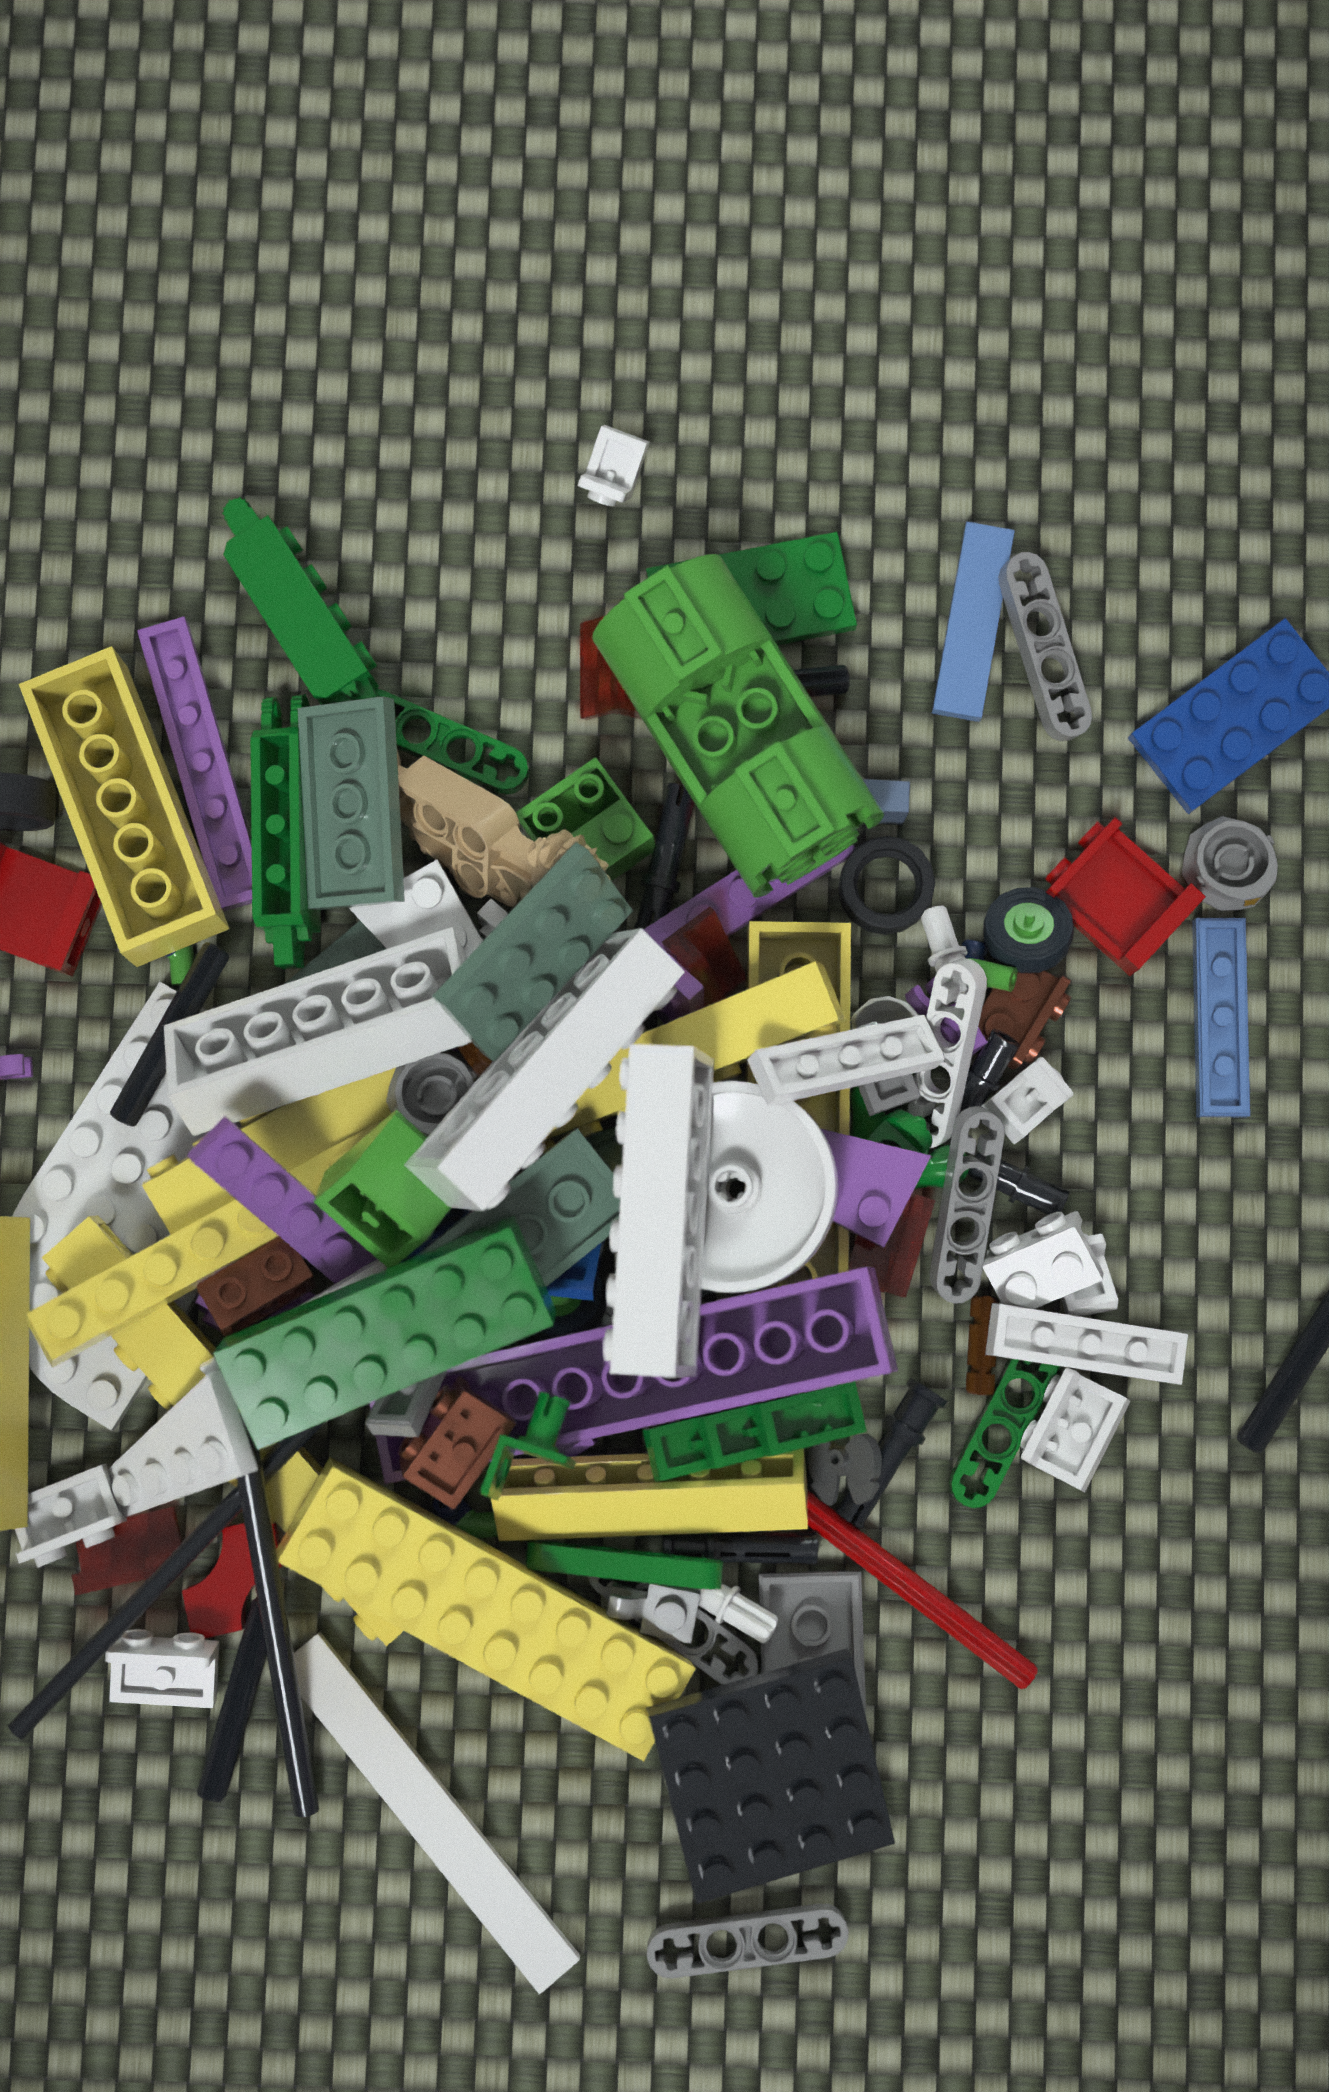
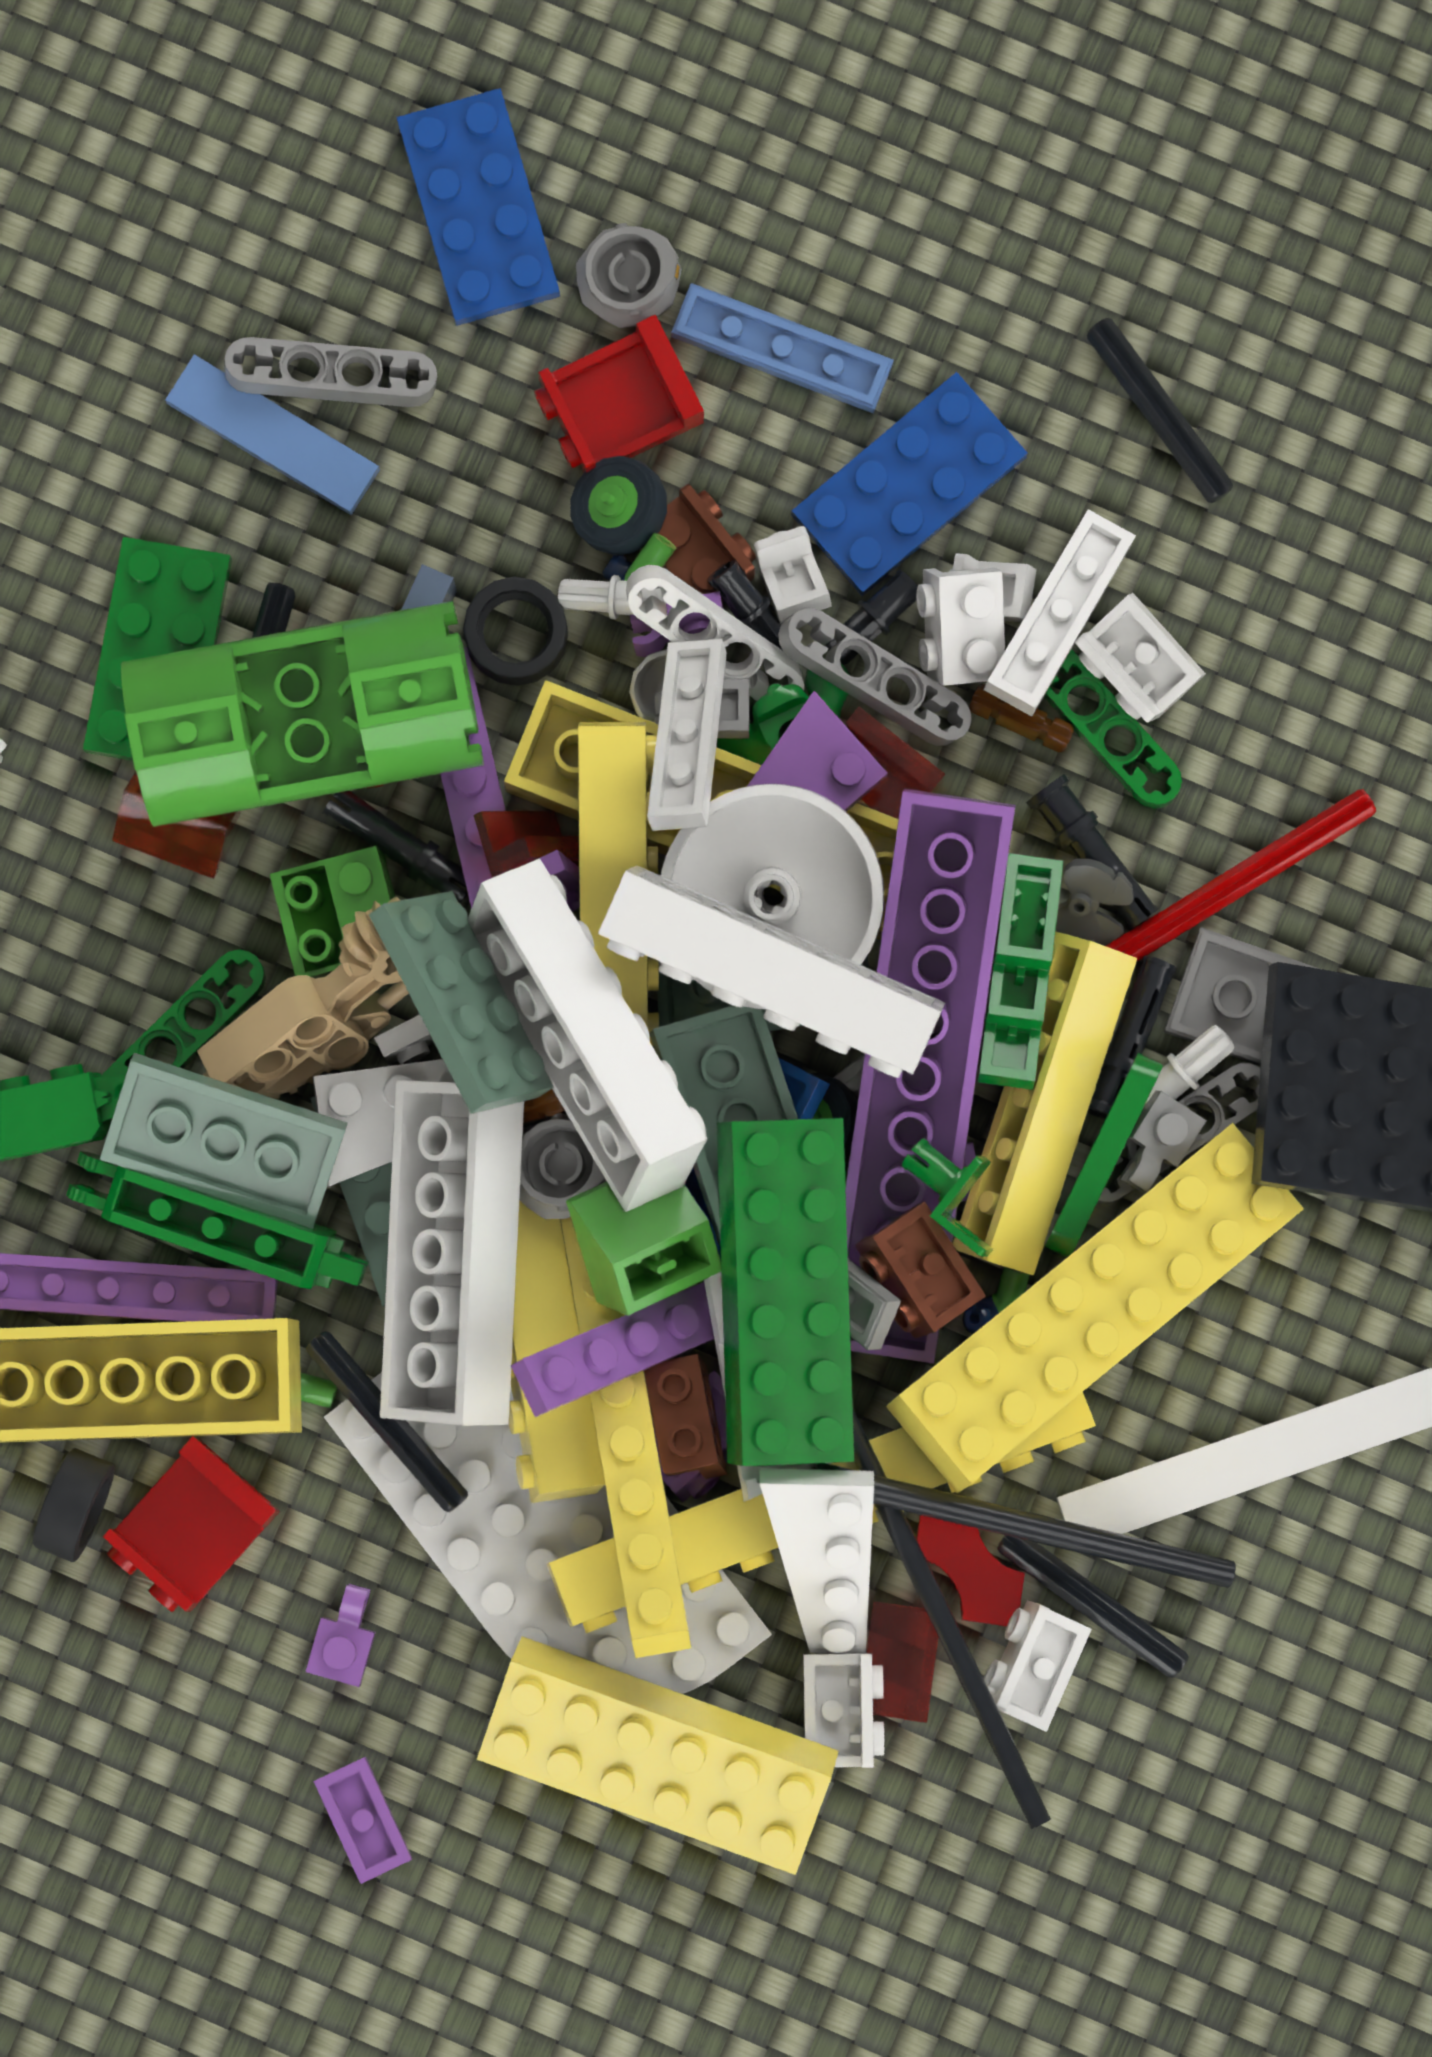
camera: 70 degrees left, 0 degrees up
none -> blue plate [791,372,1028,596]

